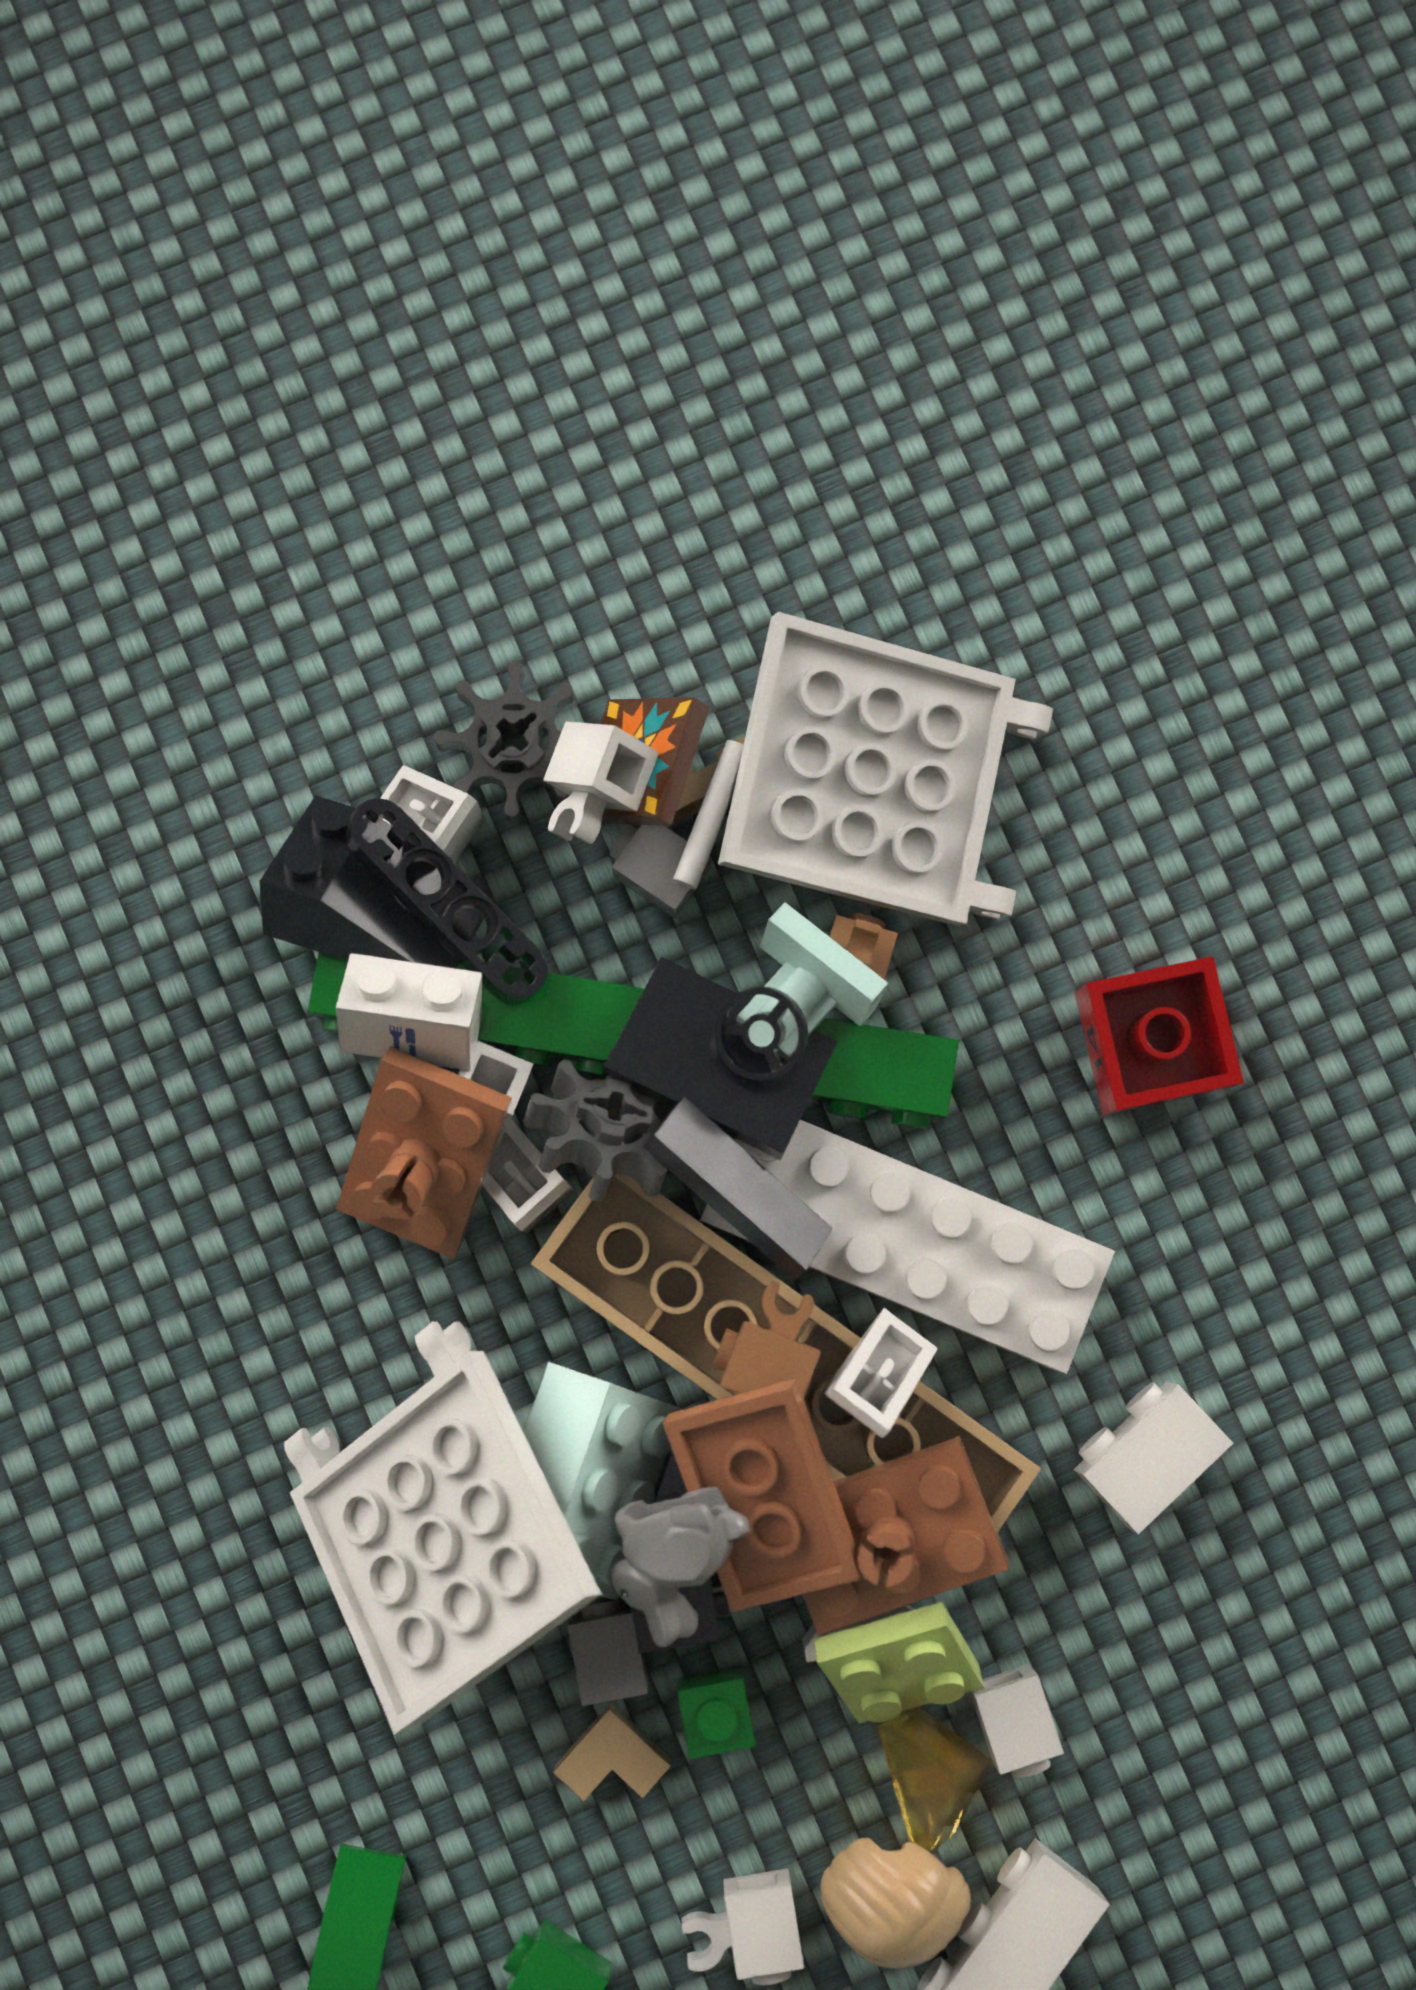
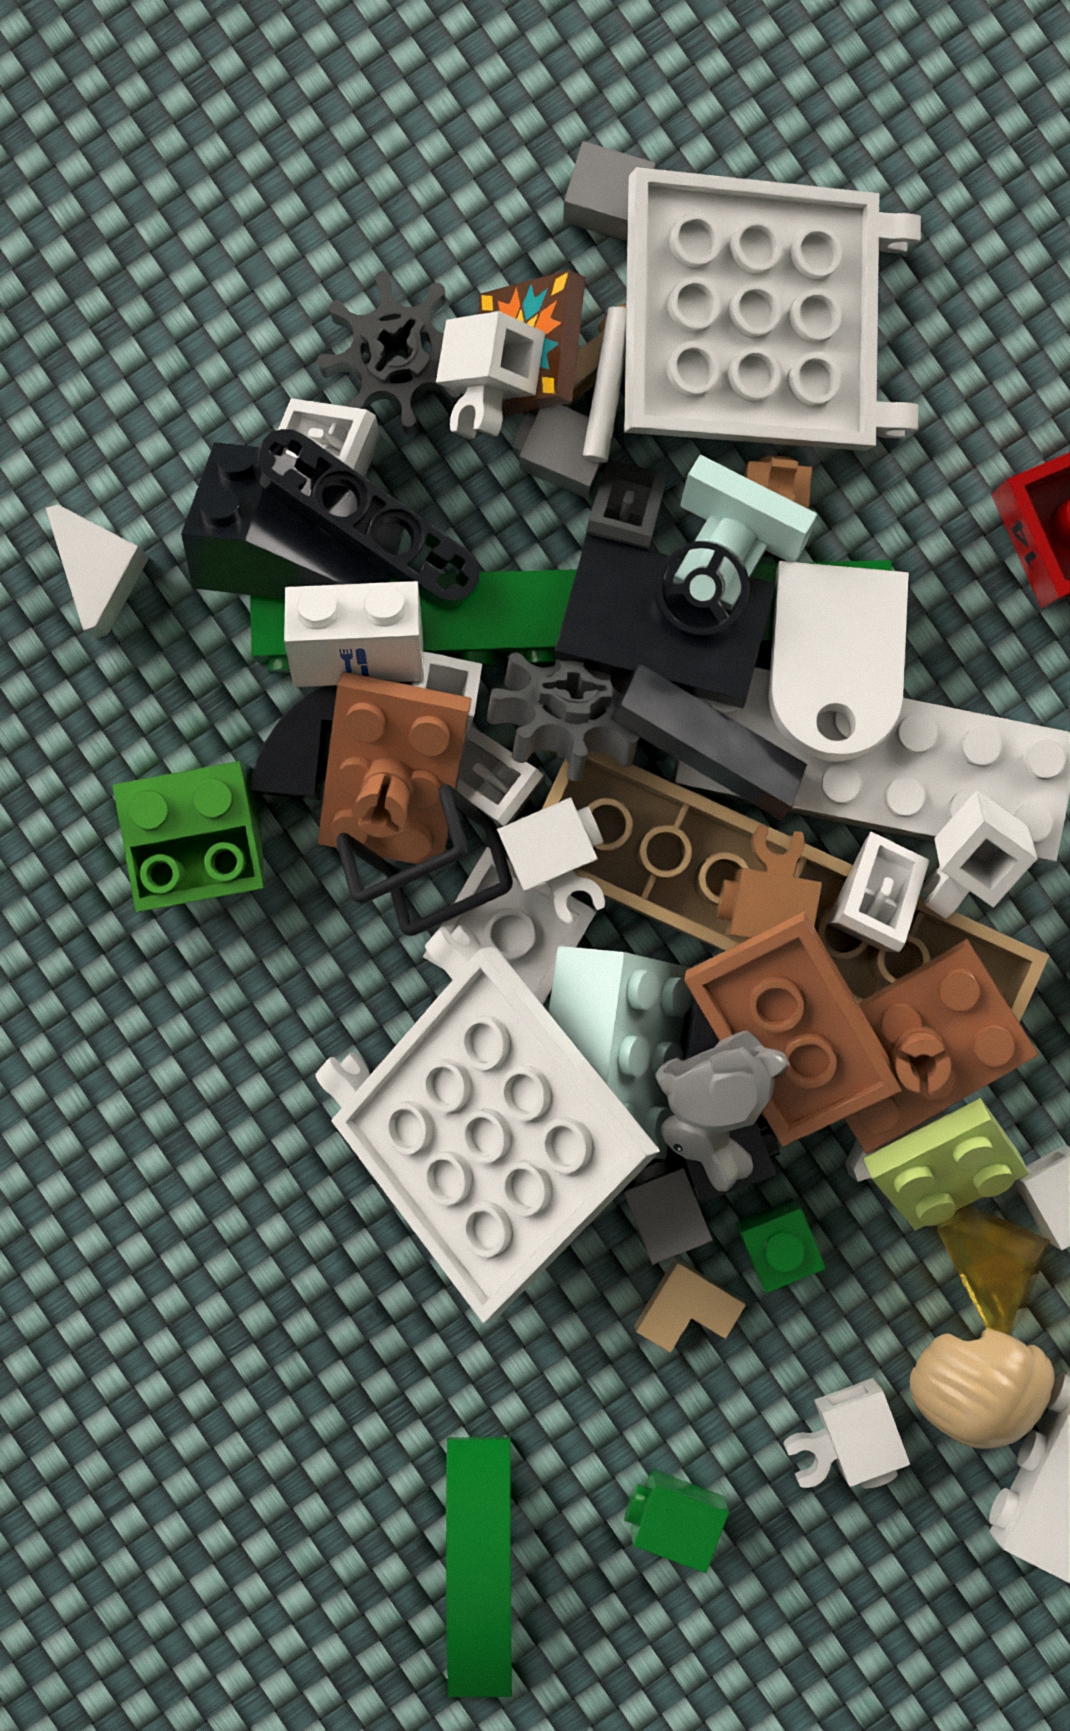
camera: 10 degrees left, 5 degrees up
none -> white slope [46,504,149,639]
none -> bright green slope [112,761,265,912]
none -> black brick [250,685,337,800]
none -> black piece [337,784,513,936]
none -> white plate [423,847,597,1005]
none -> white brick [497,797,605,924]
none -> light grey brick [563,141,656,241]
none -> dark grey slope [583,459,668,550]
none -> white tile [768,561,909,761]
none -> white brick [922,790,1038,919]

